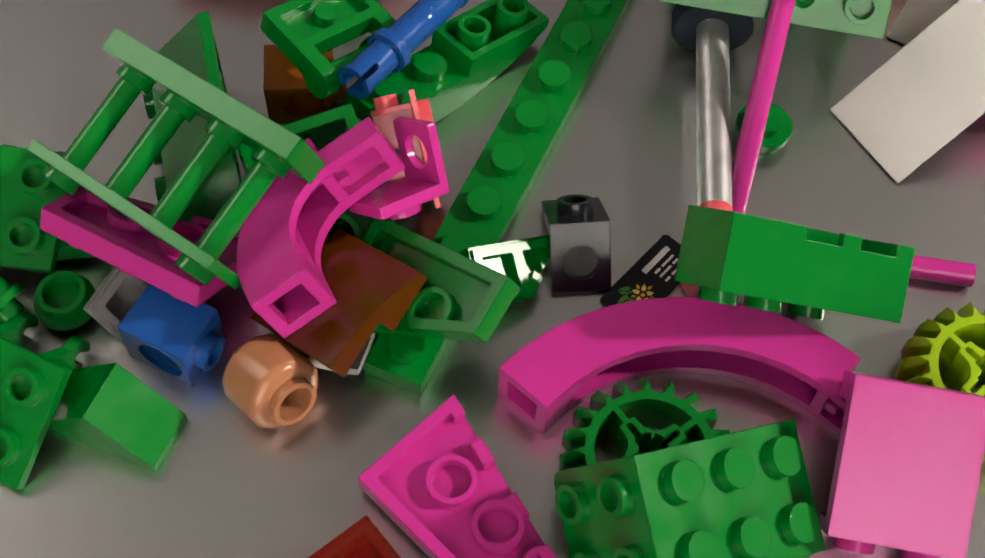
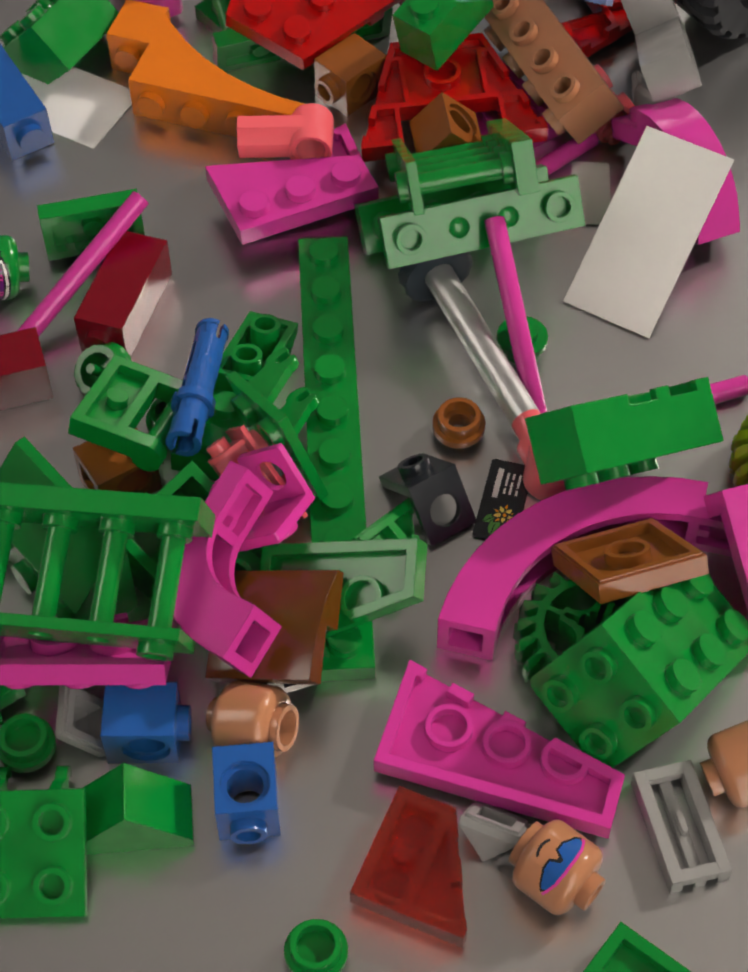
camera: 25 degrees left, 5 degrees down
none -> blue brick [212,742,281,844]
none -> green plate [226,348,329,500]
none -> dark orange plate [432,397,486,448]
none -> dark orange tile [551,518,709,604]

